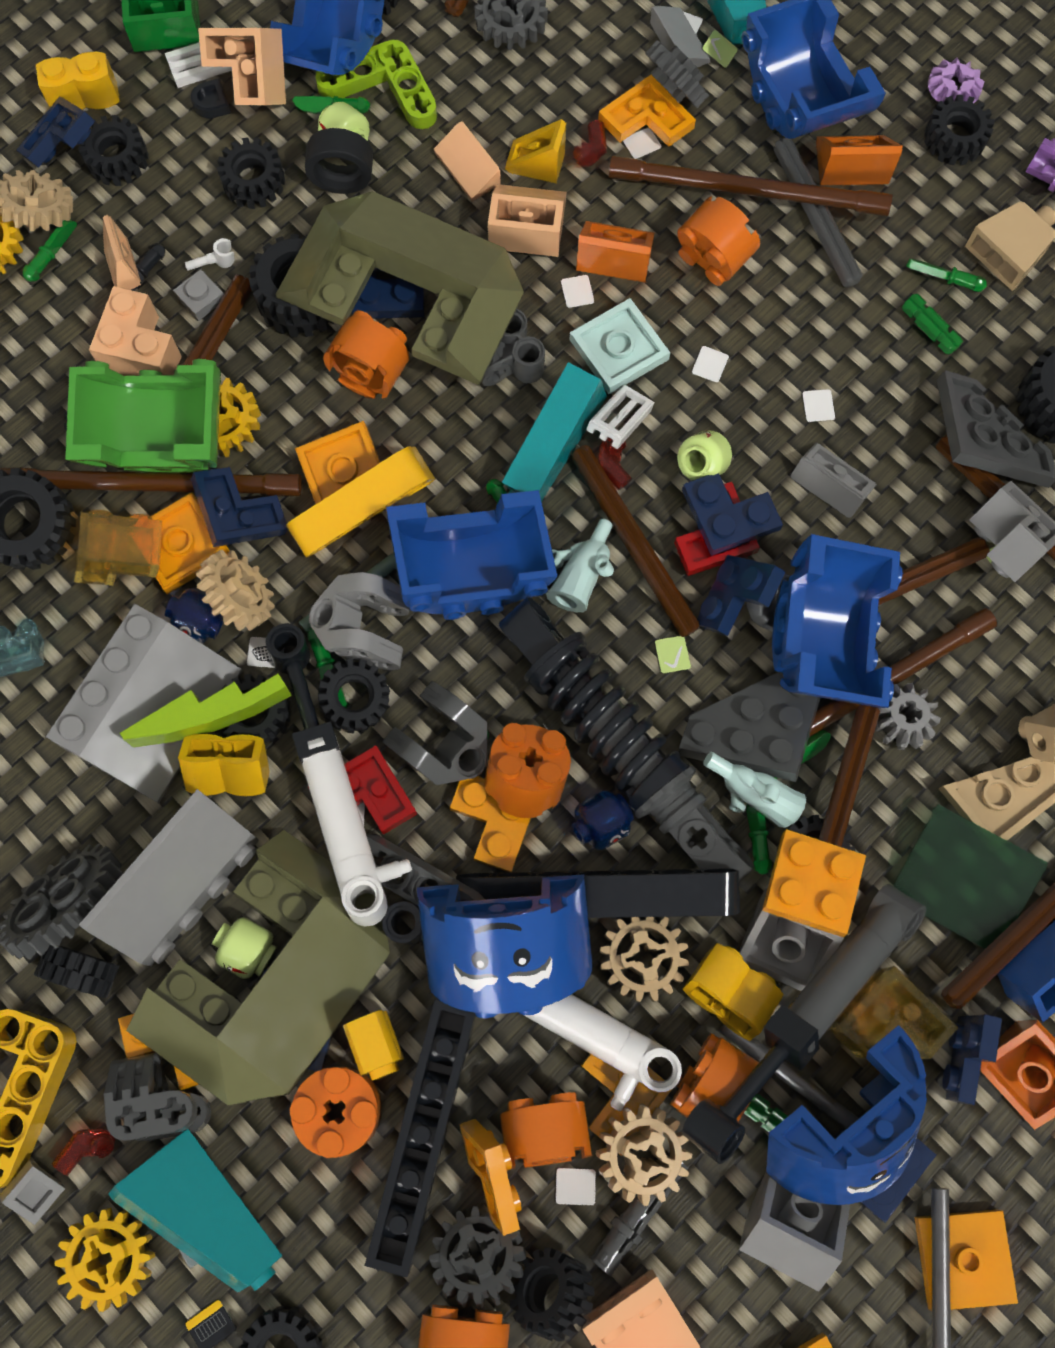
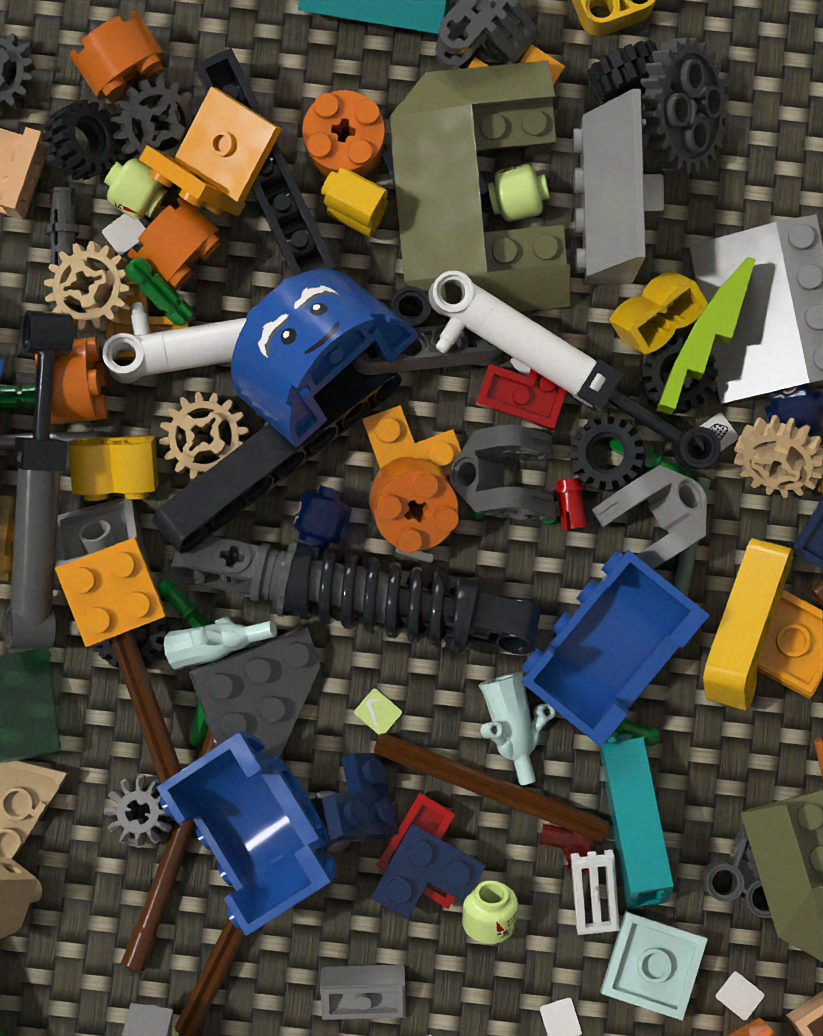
camera: 145 degrees right, 10 degrees up
none -> yellowish green head [104,158,168,220]
none -> green axle [124,257,193,326]
none -> light orange plate [174,87,282,202]
none -> red pin [553,478,588,530]

